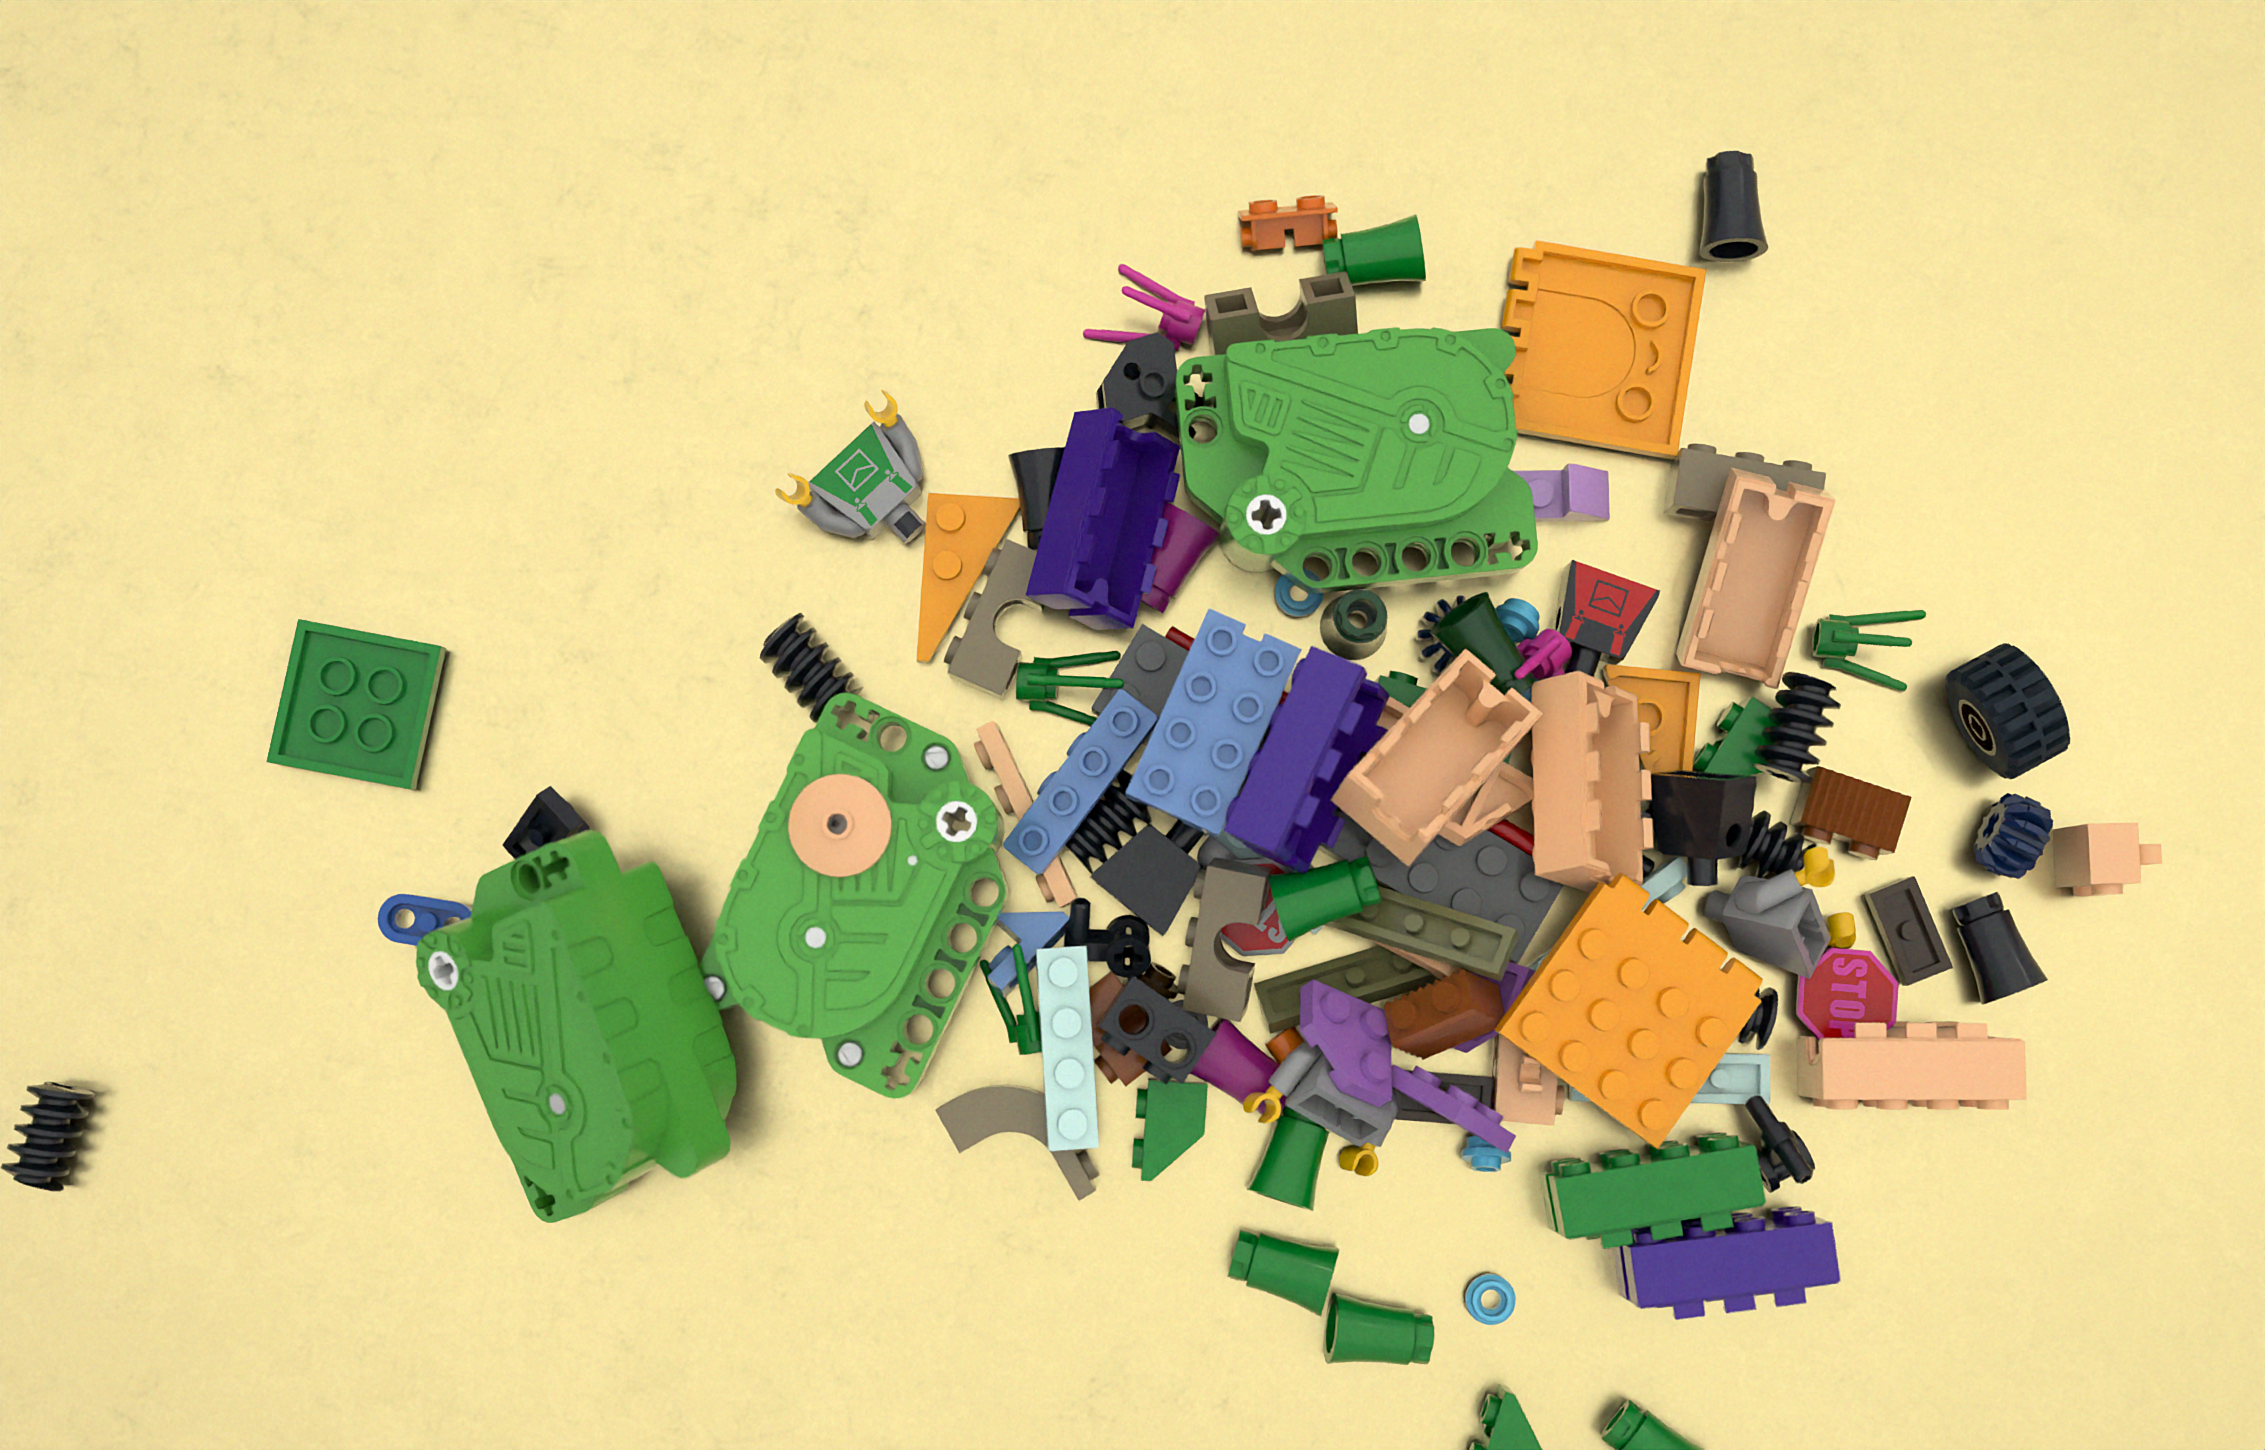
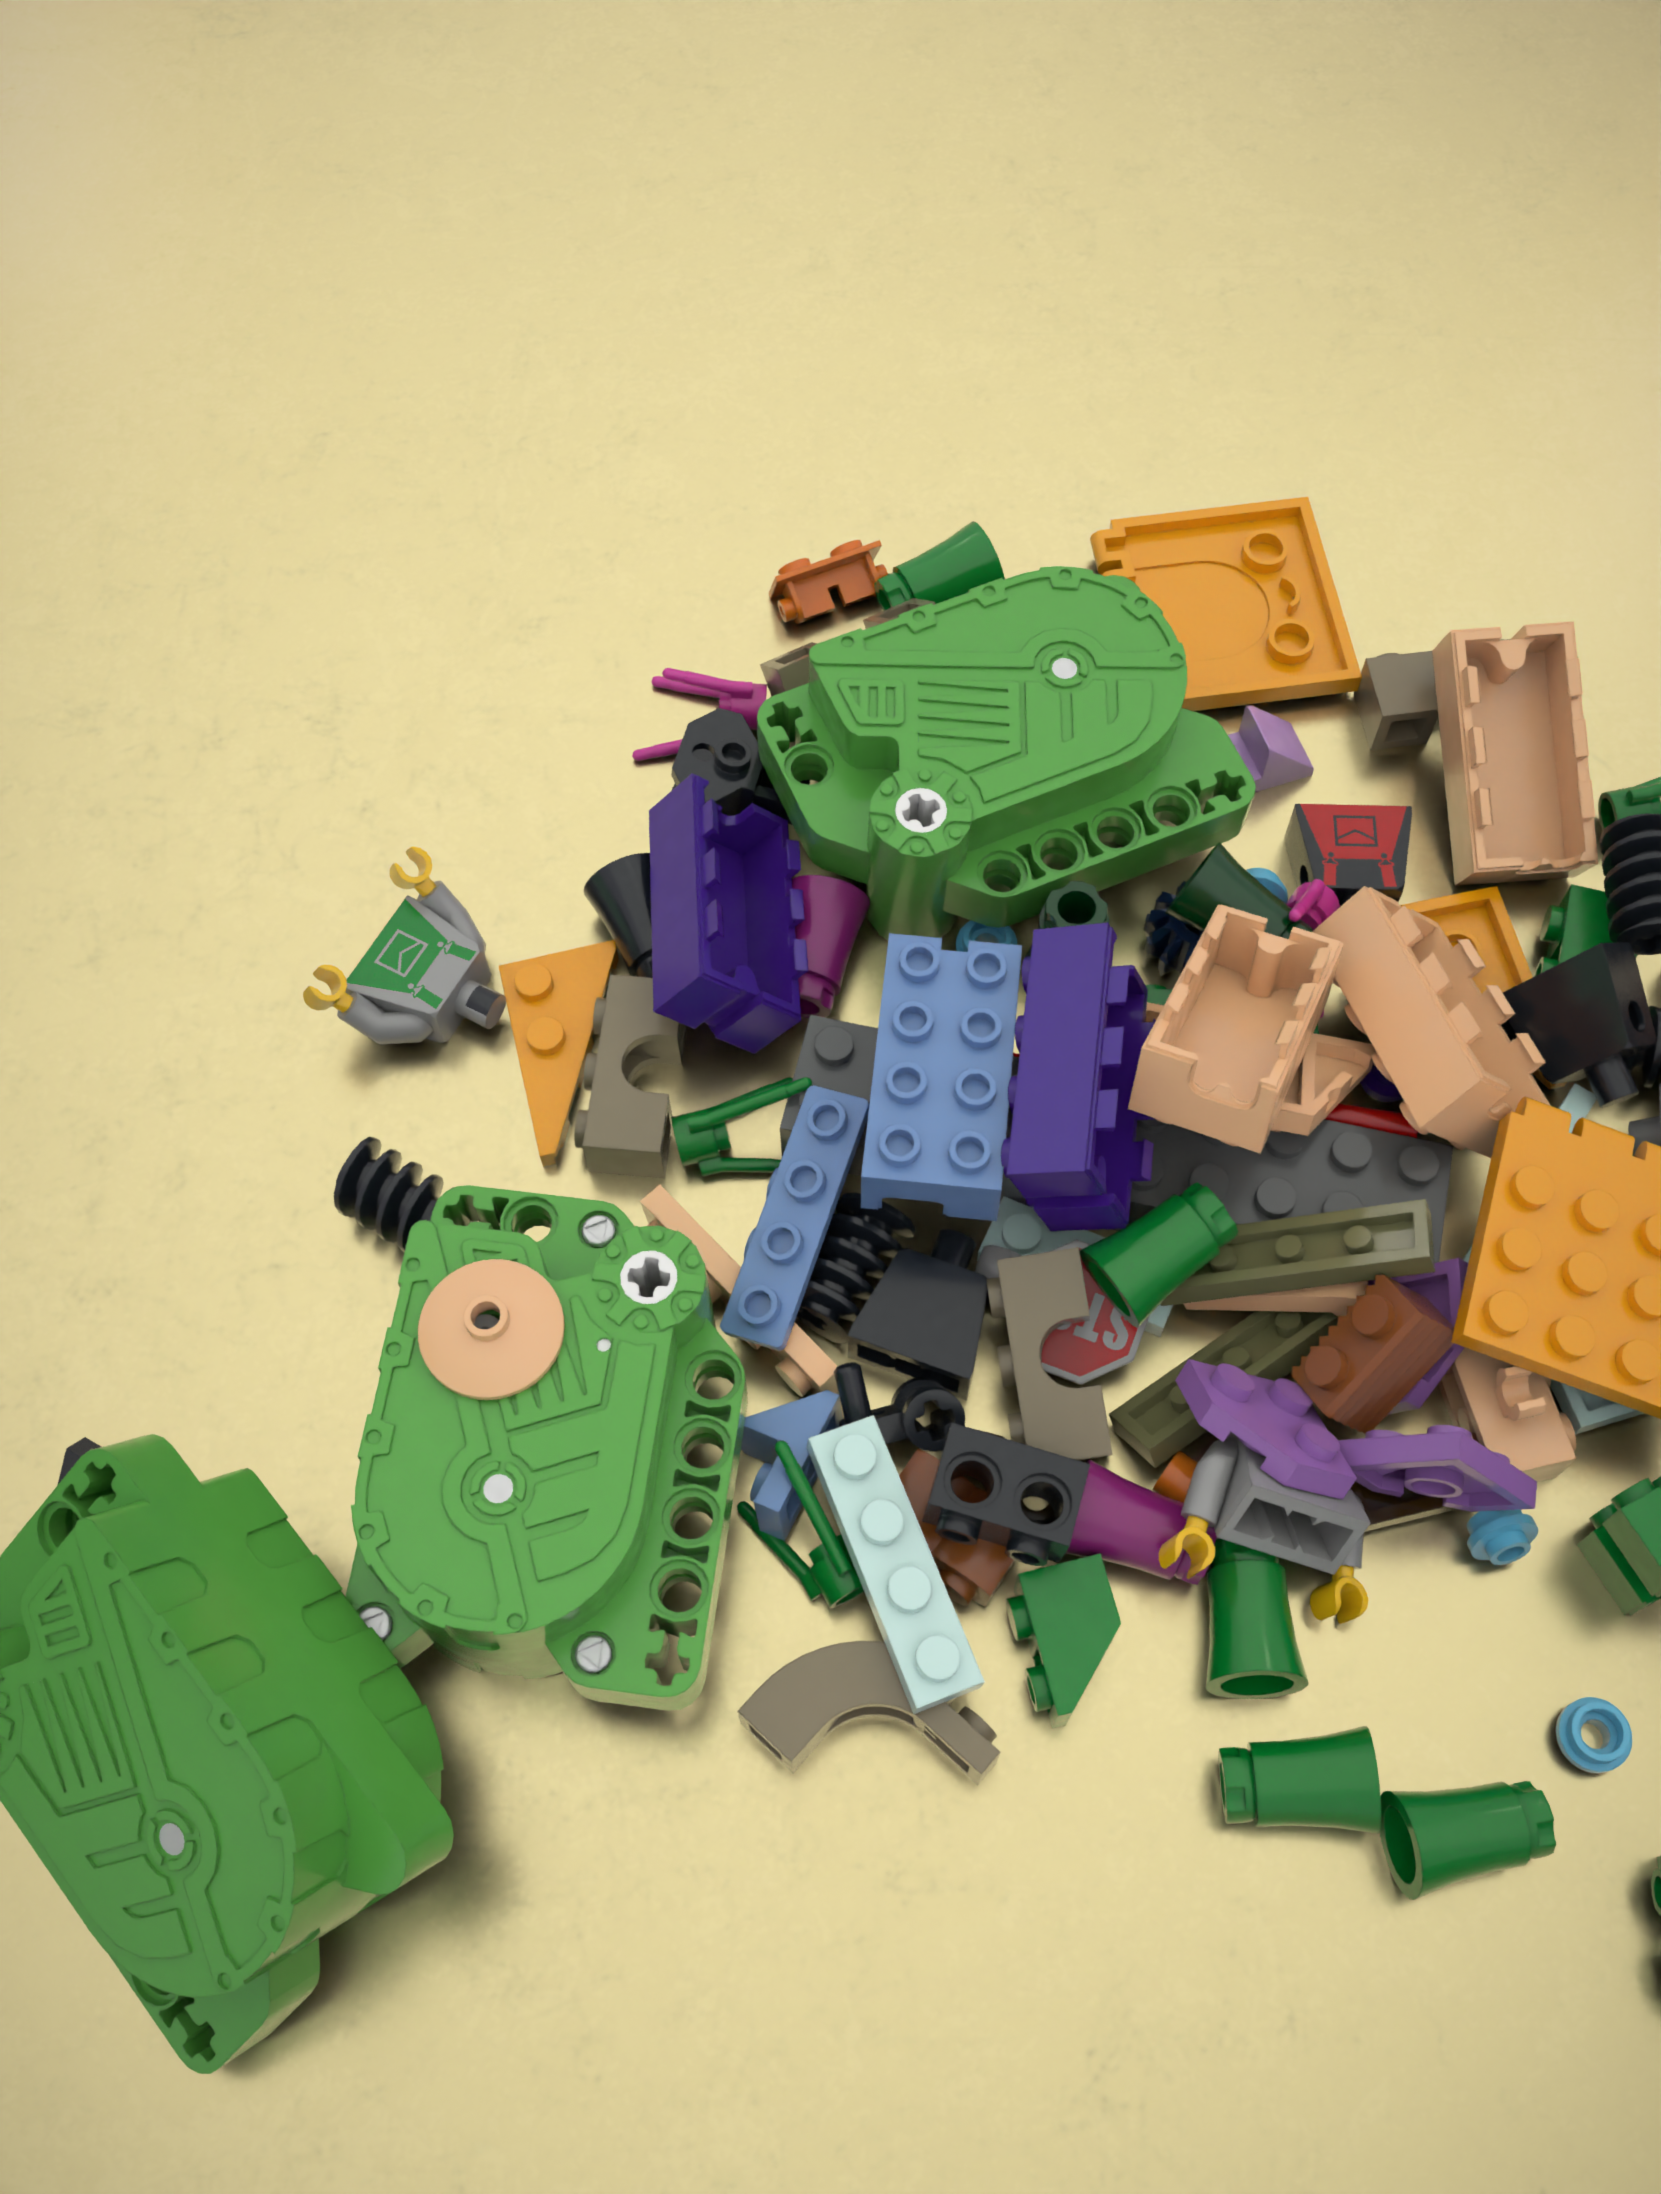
camera: 15 degrees left, 20 degrees down
black plant [1700,150,1768,262] -> none

